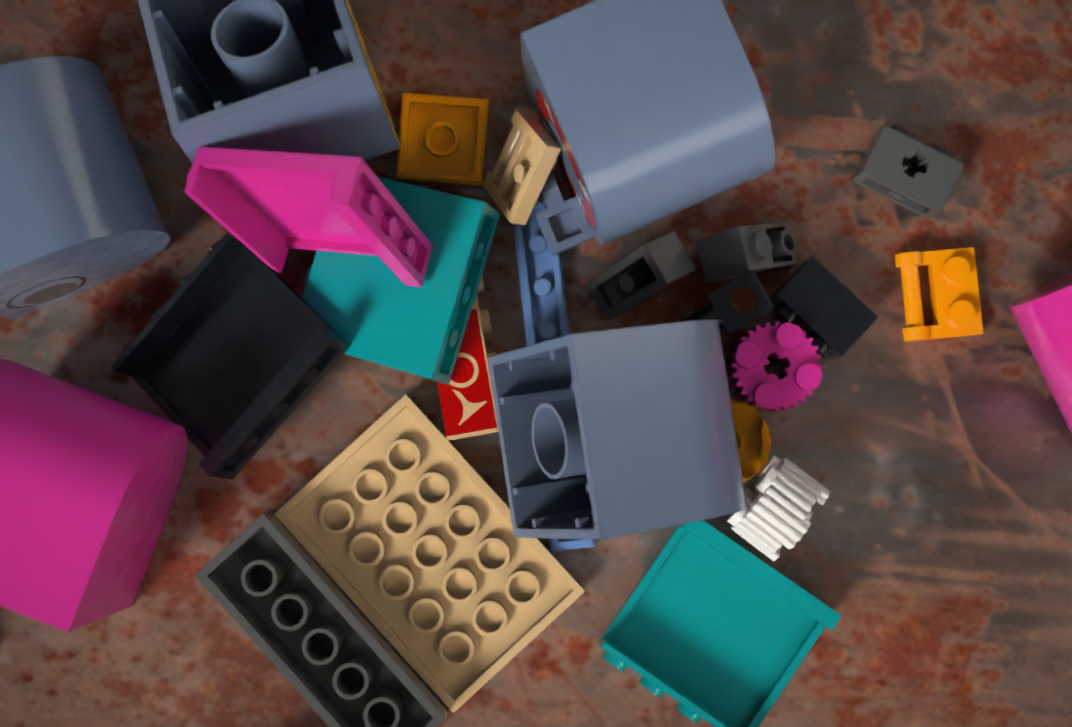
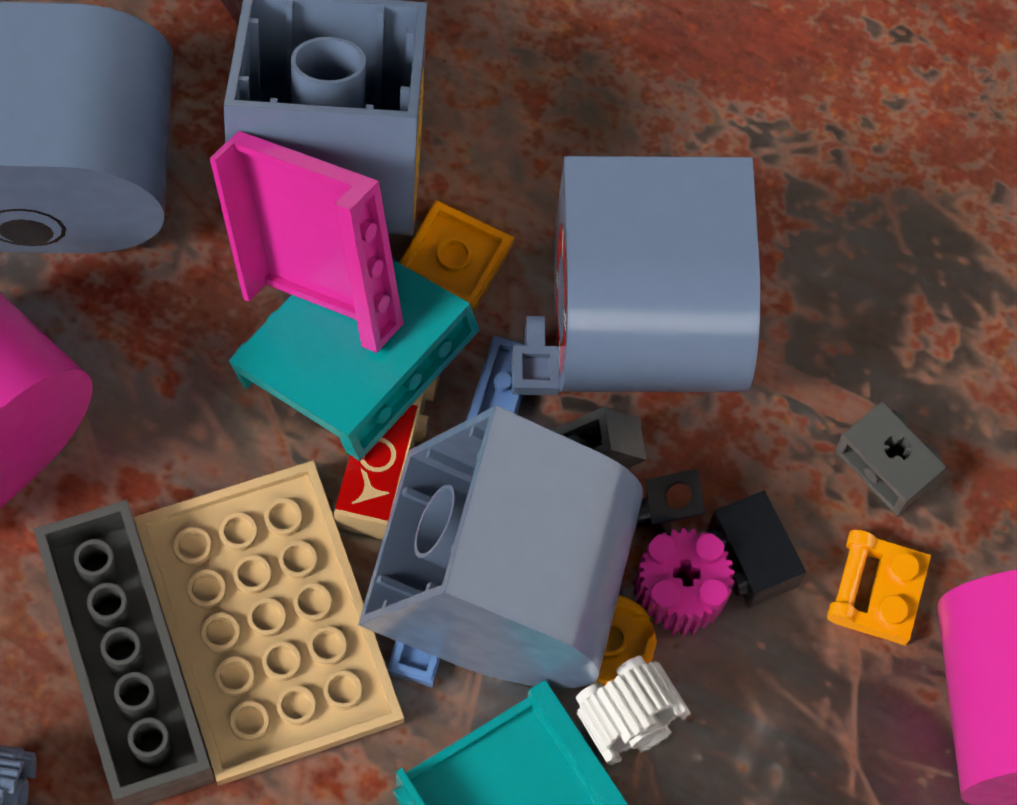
camera: 15 degrees right, 20 degrees down
black panel [111,233,351,480] -> none
tan plate [482,106,561,225] -> none
dark grey slope [696,222,799,283] -> none

